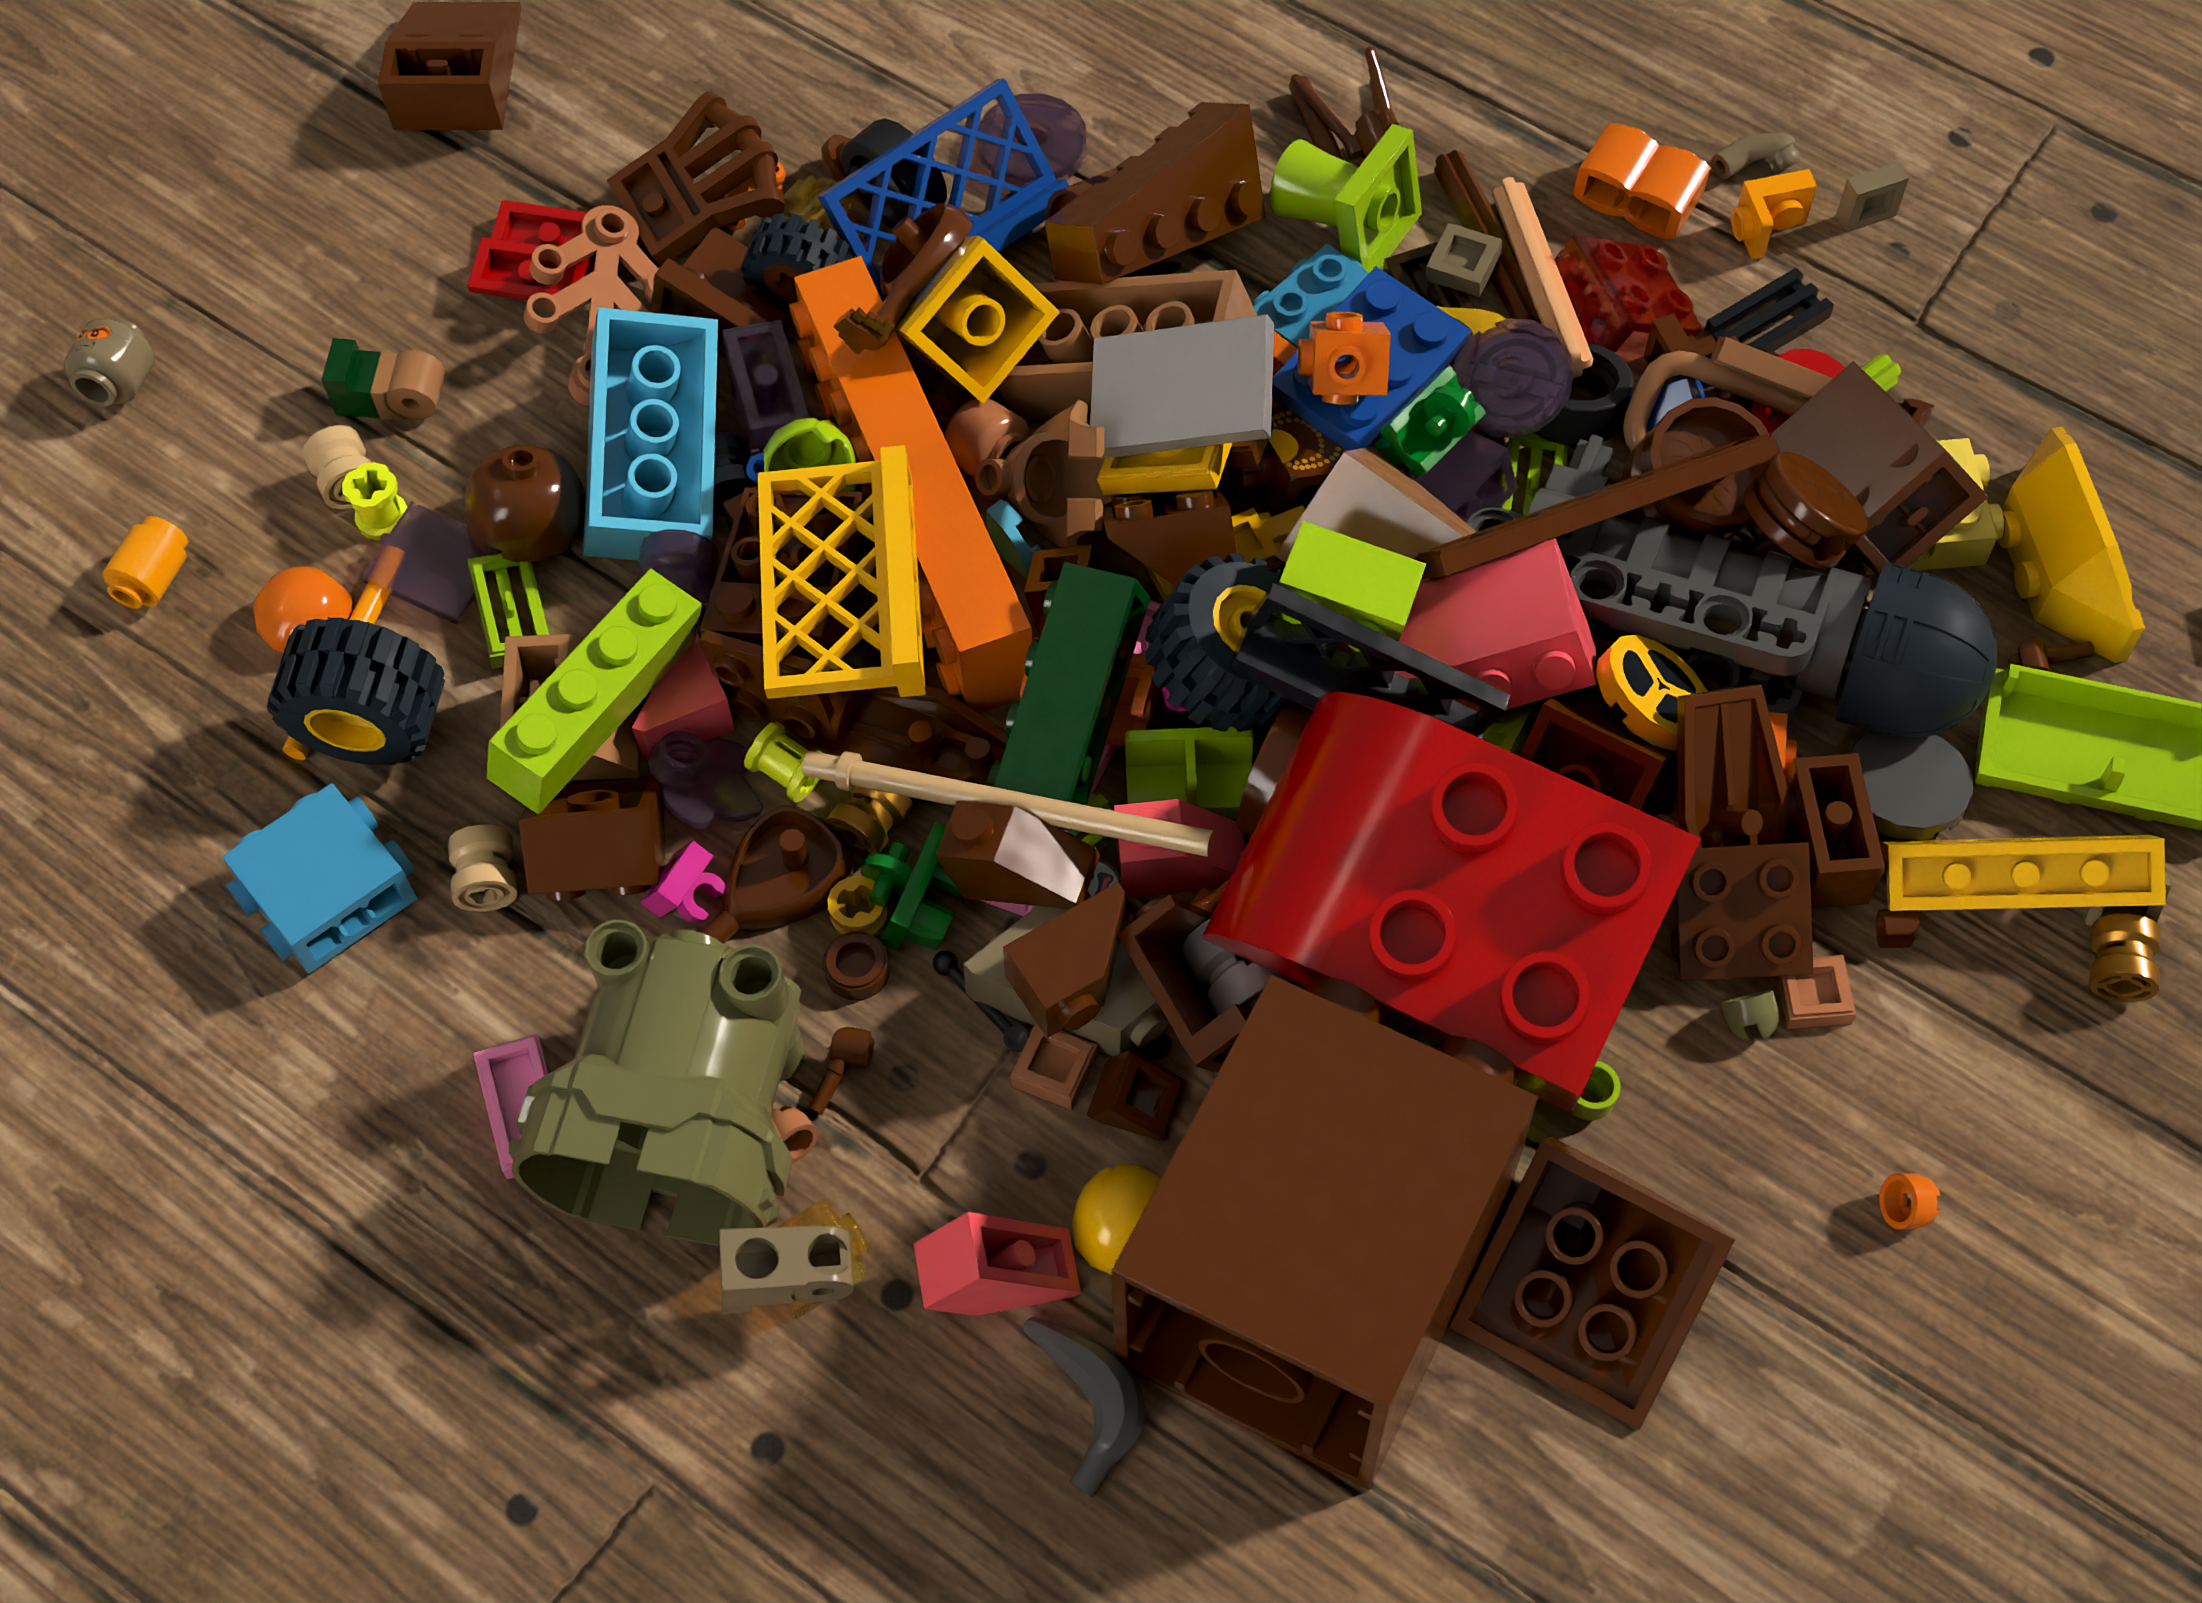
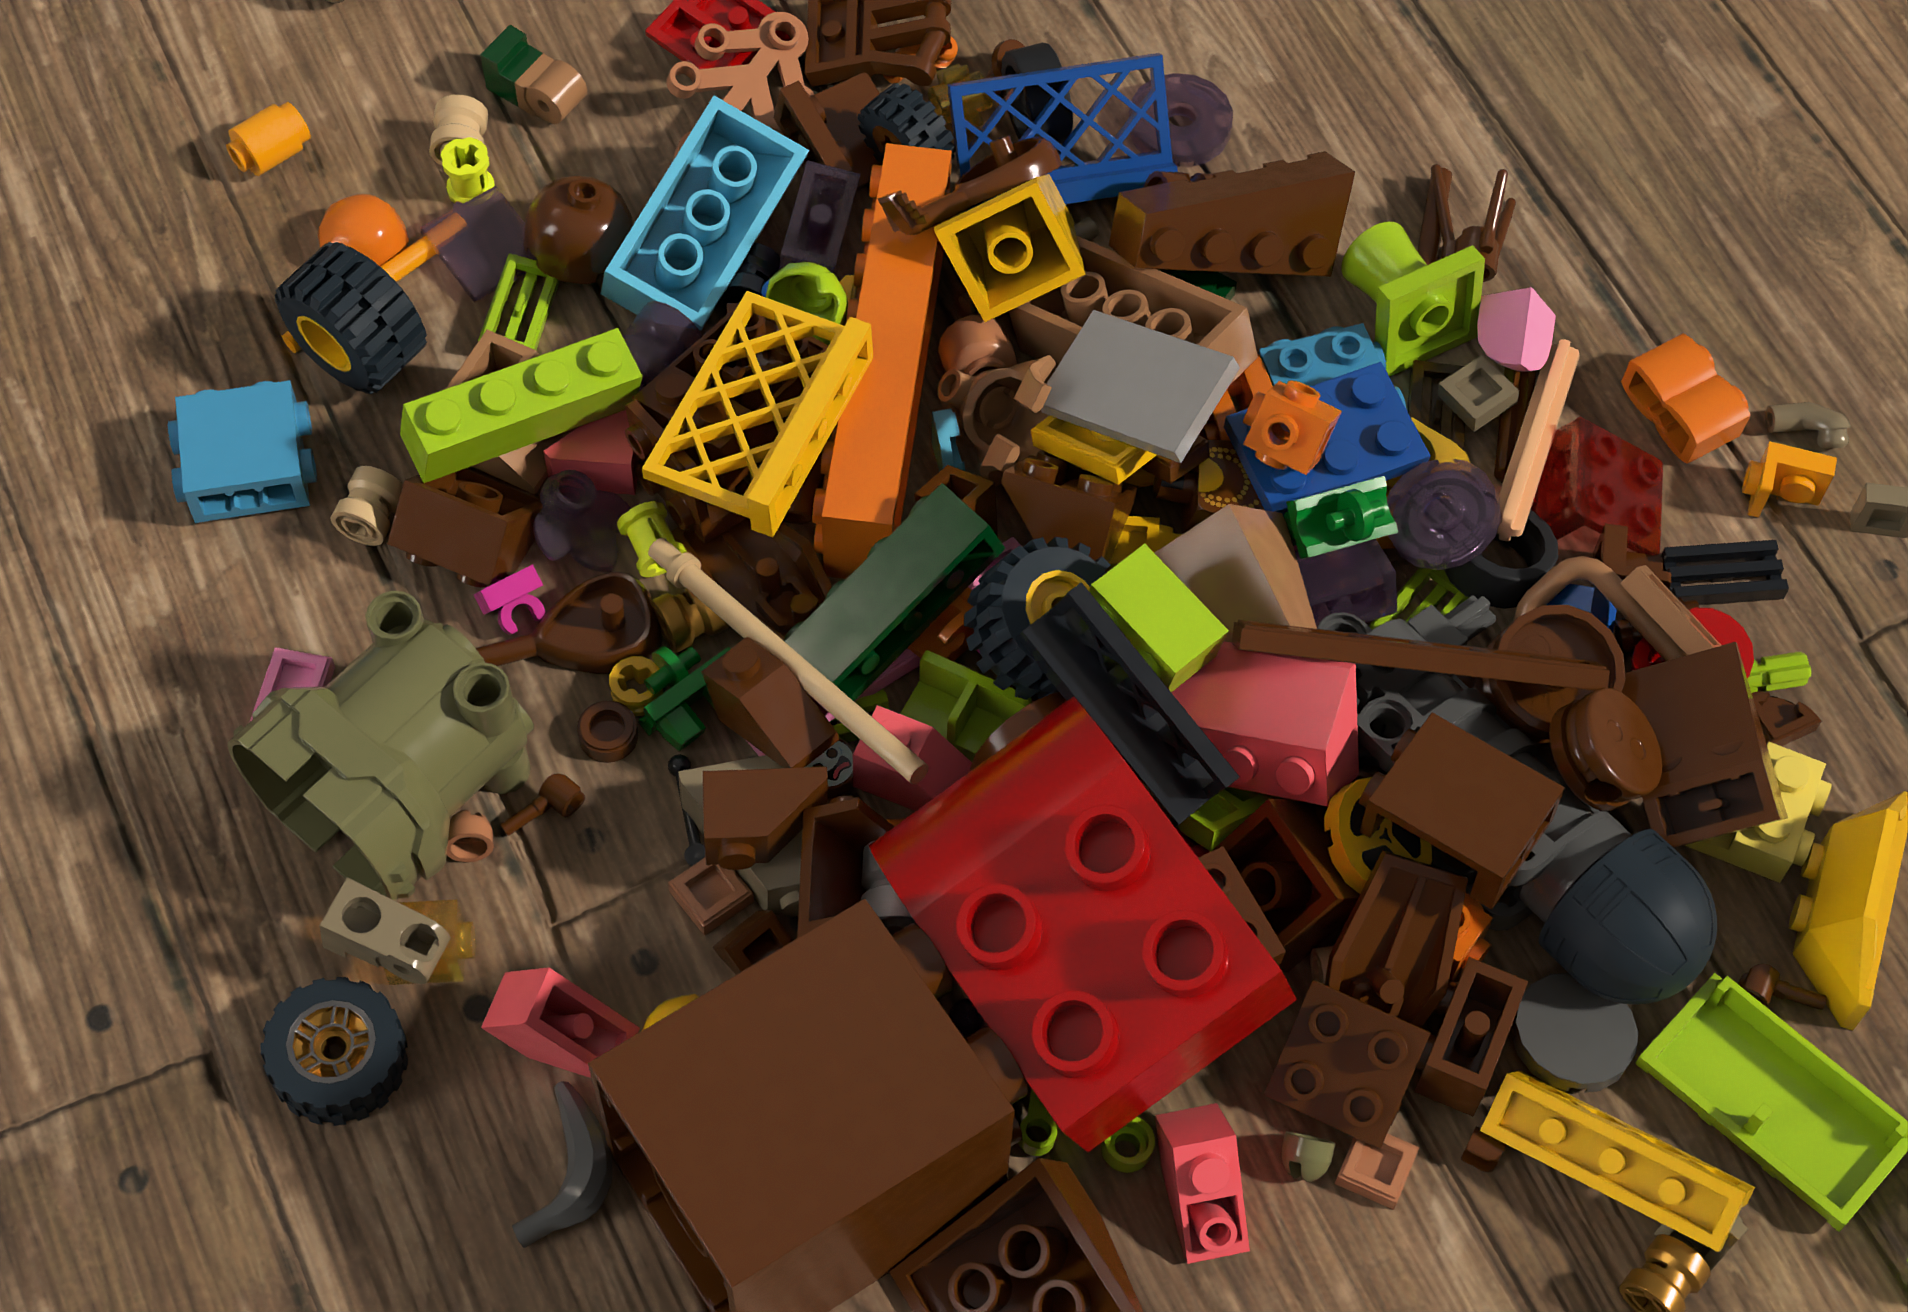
camera: 25 degrees right, 0 degrees up
none -> black wheel [261,977,408,1126]
none -> coral slope [1155,1103,1250,1264]
none -> reddish brown panel [1359,712,1565,909]
none -> bright pink brick [1477,287,1556,372]

